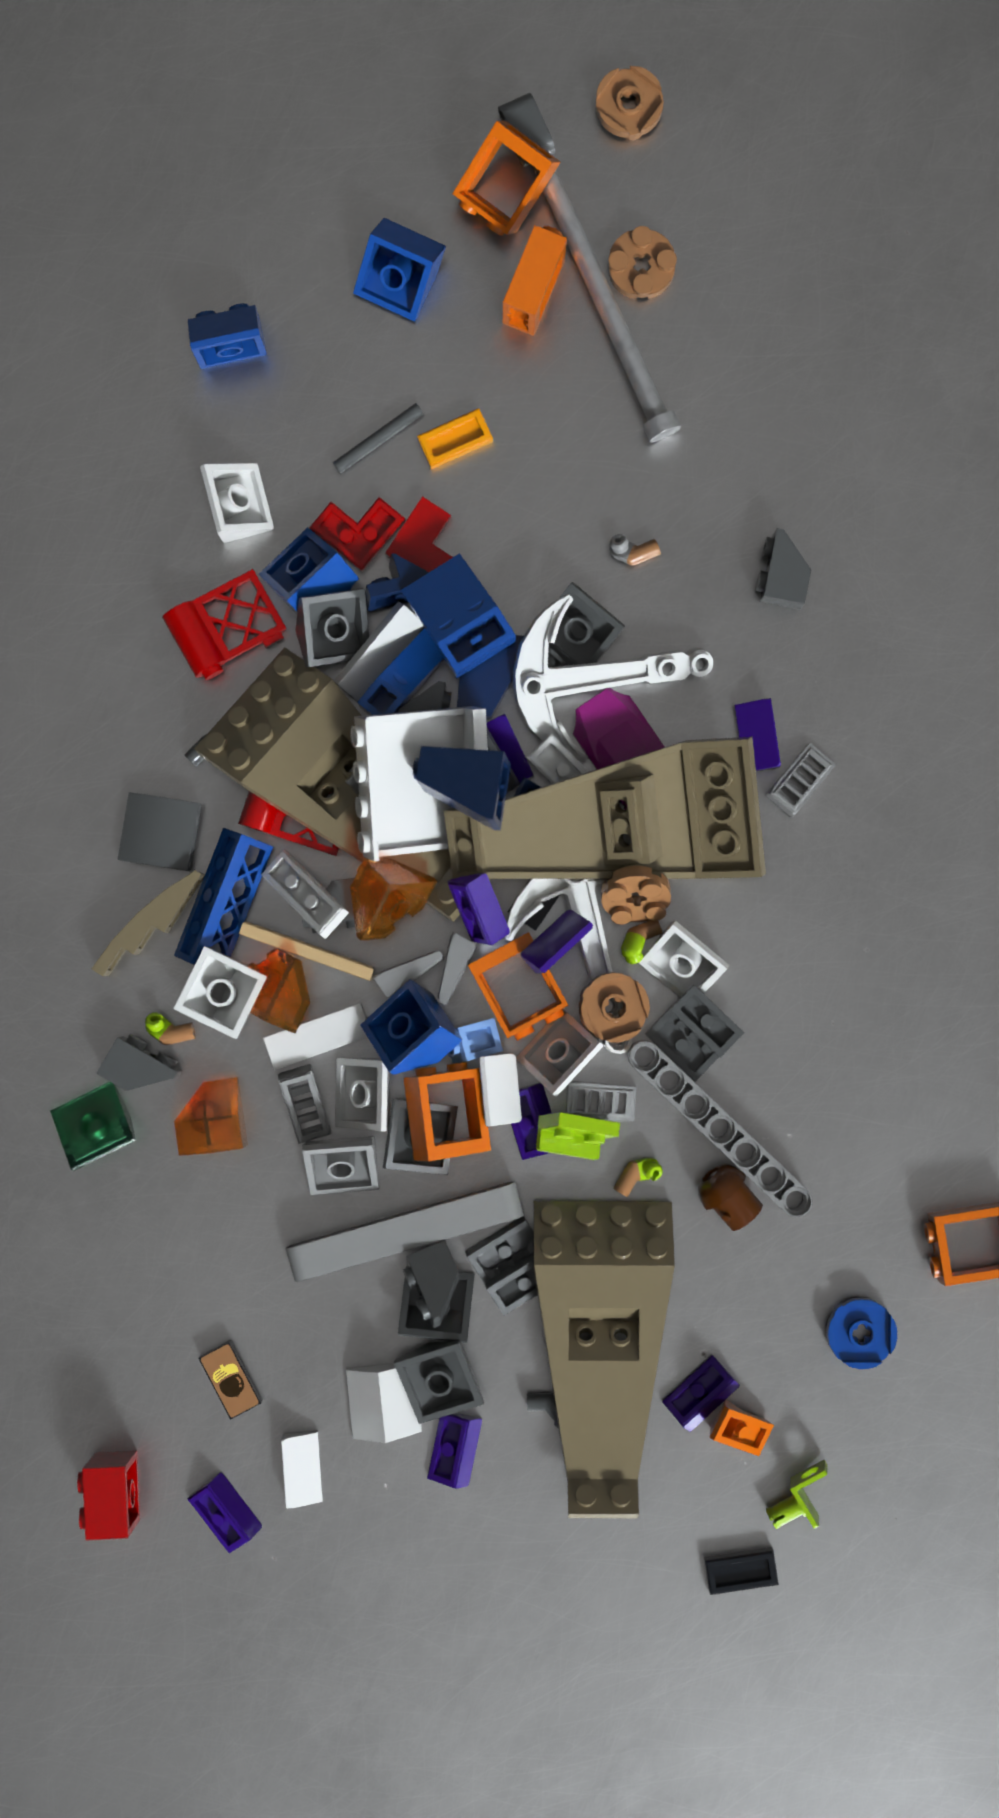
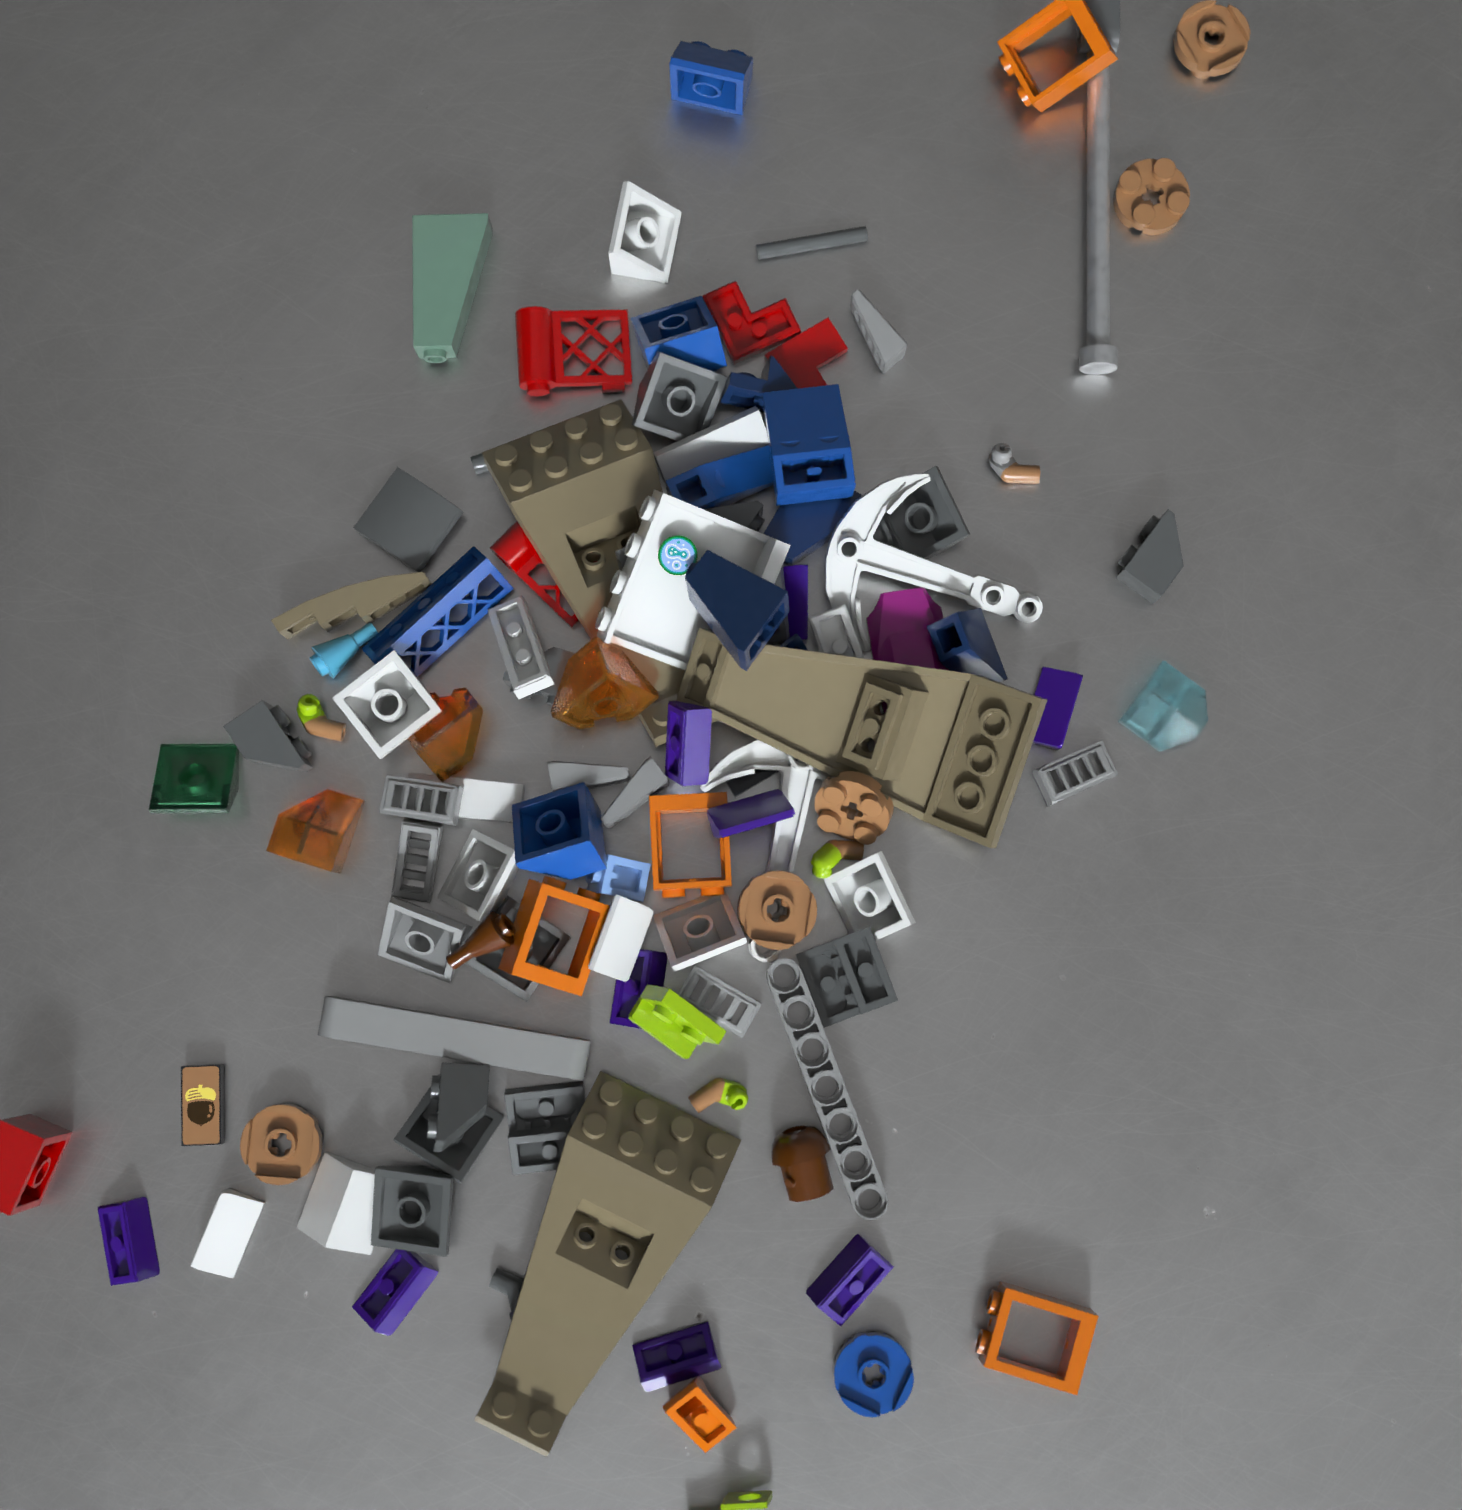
camera: 25 degrees right, 5 degrees down
tan tile [239,921,376,981] -> none
blue slope [353,218,446,322] -> none
light orange tile [417,408,493,470] -> none
orange window [503,225,567,336] -> none
none -> medium nougat plate [240,1104,323,1185]
none -> medium azure cone [309,622,378,679]
none -> light grey slope [379,775,464,826]
none -> sand green slope [412,213,492,363]
none -> reddish brown cone [446,911,516,969]
none -> tile [658,536,698,575]
none -> dark purple slope [806,1234,894,1326]
none -> light grey slope [850,289,907,374]
none -> dark blue slope [927,608,1008,683]
none -> clear light blue slope [1118,660,1208,752]

